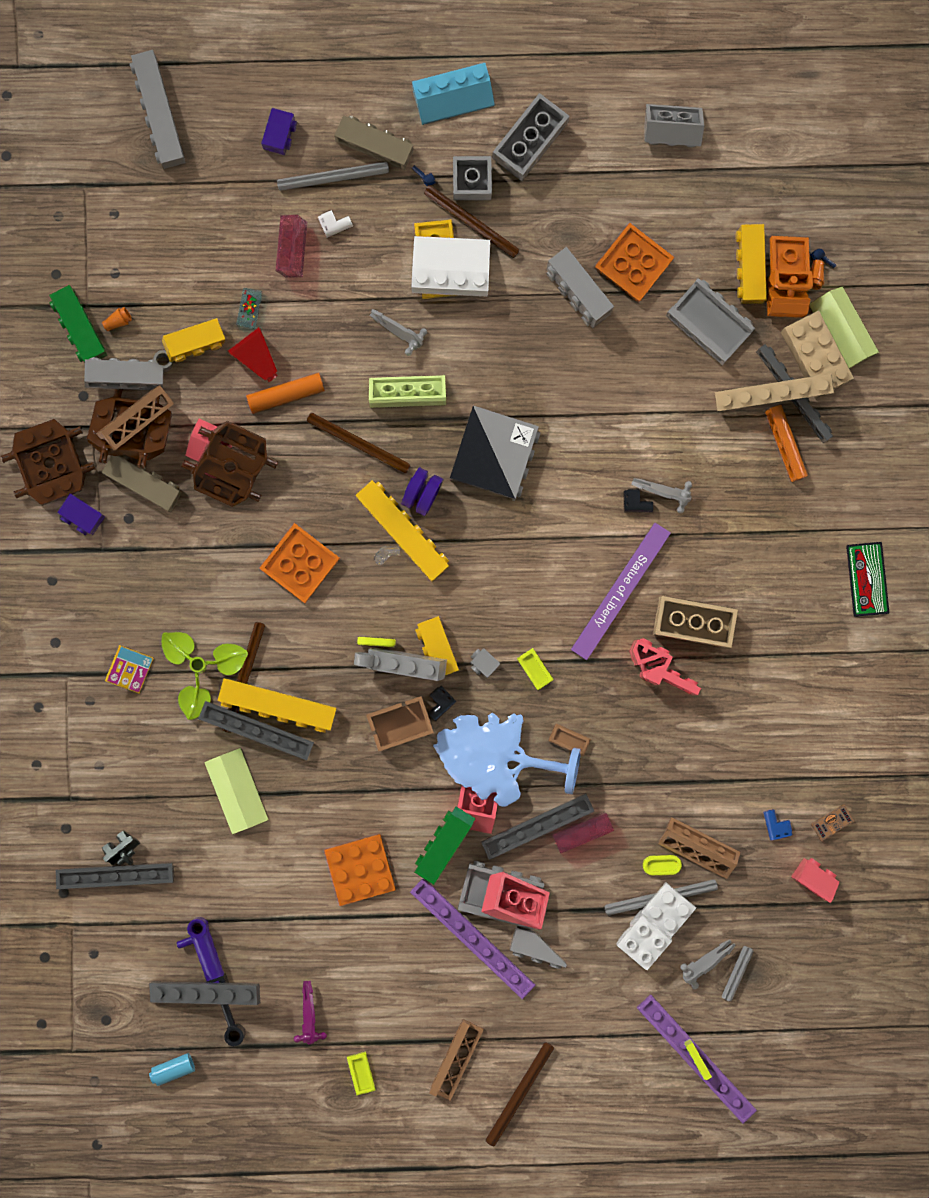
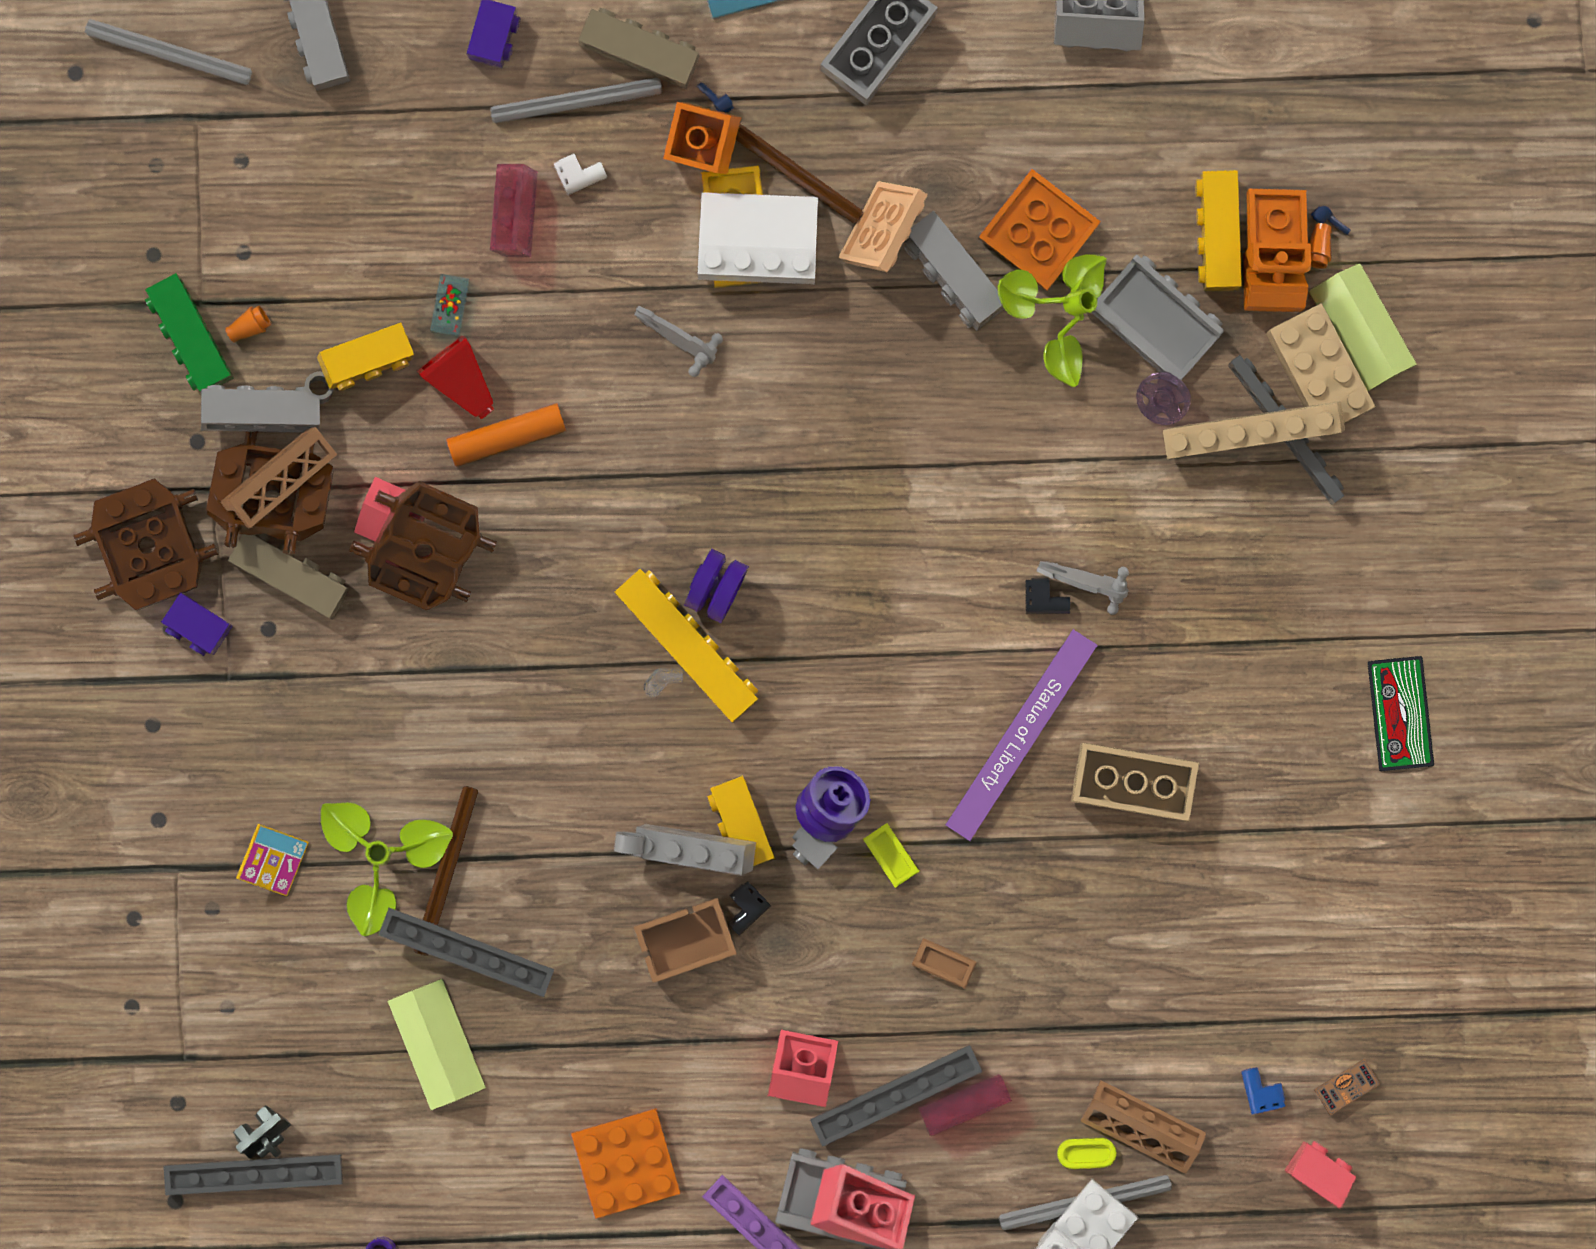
camera: 10 degrees right, 0 degrees up
yellow brick [217,678,336,733] -> none
orange plate [259,523,340,604] -> none
reddish brown axle [307,413,410,473] -> none
neon yellow tile [357,637,396,647] -> none
yellowish green slope [369,375,446,408] -> none
green brick [414,806,476,885] -> none
light blue plant [433,713,581,807] -> none
panel [450,406,541,501] -> none
light grey brick [453,156,492,200] -> none
coral piece [629,638,701,695] -> none
orange brick [765,405,808,482] -> none
none -> light grey axle [85,19,252,85]
none -> orange brick [663,102,741,174]
none -> dark purple wheel [795,766,870,842]
none -> light nougat plate [838,181,928,273]
none -> lime plant [998,254,1107,387]
none -> wheel [1136,371,1191,425]

